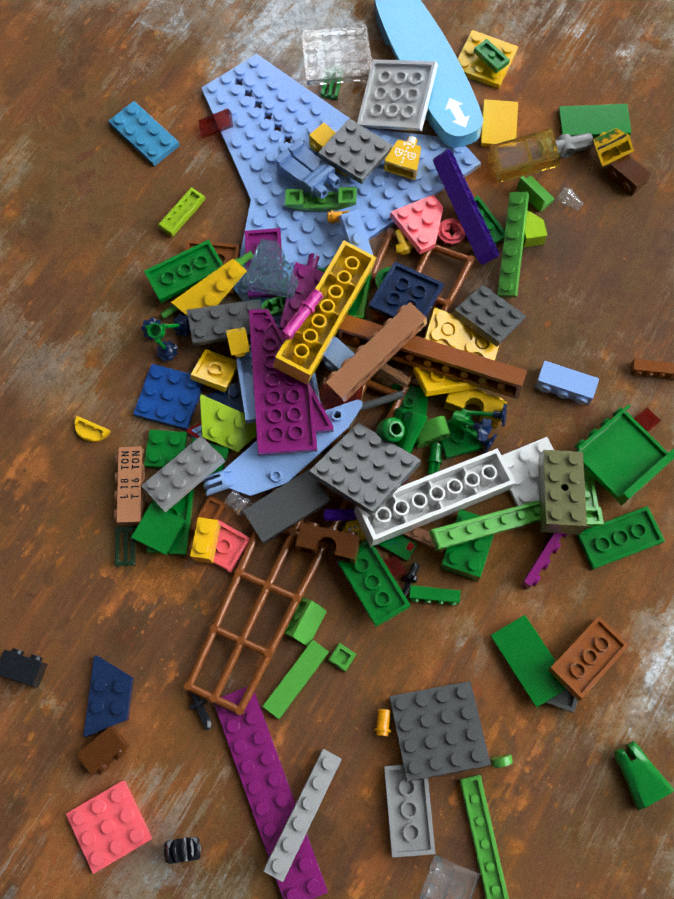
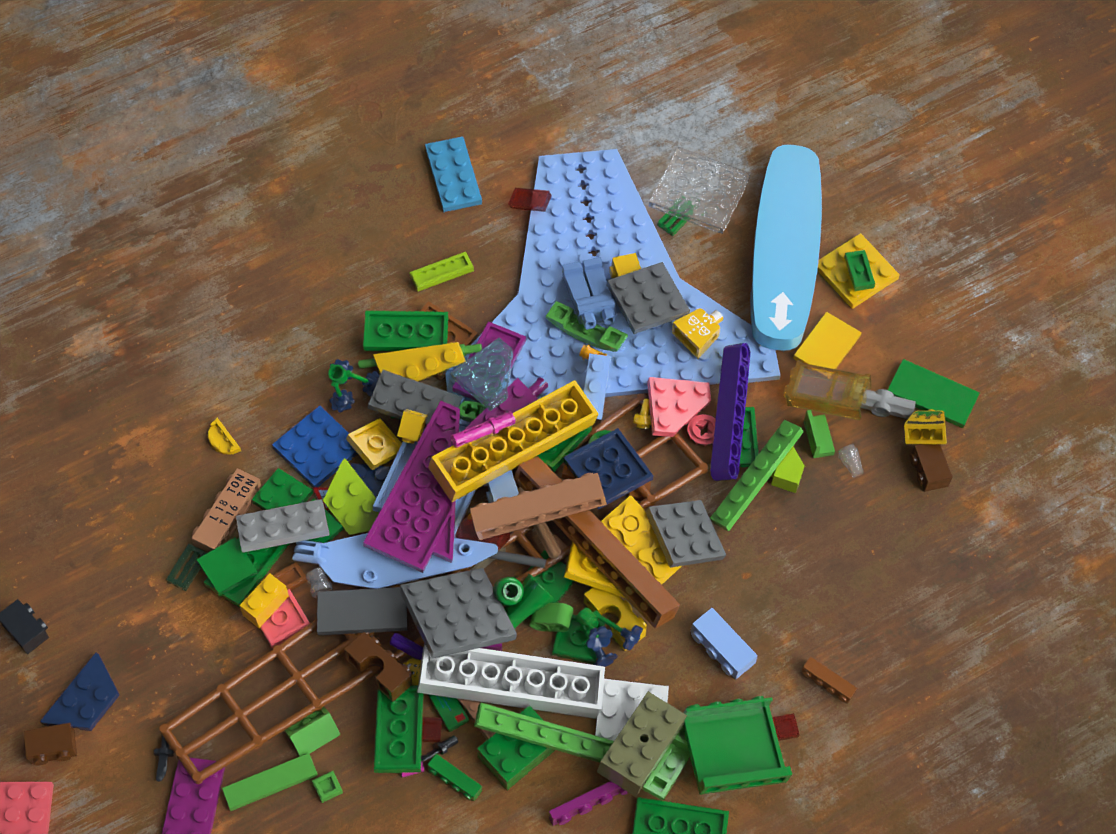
camera: 25 degrees right, 10 degrees down
white plate [357,60,438,131] -> none
green axle [427,443,442,476] -> none

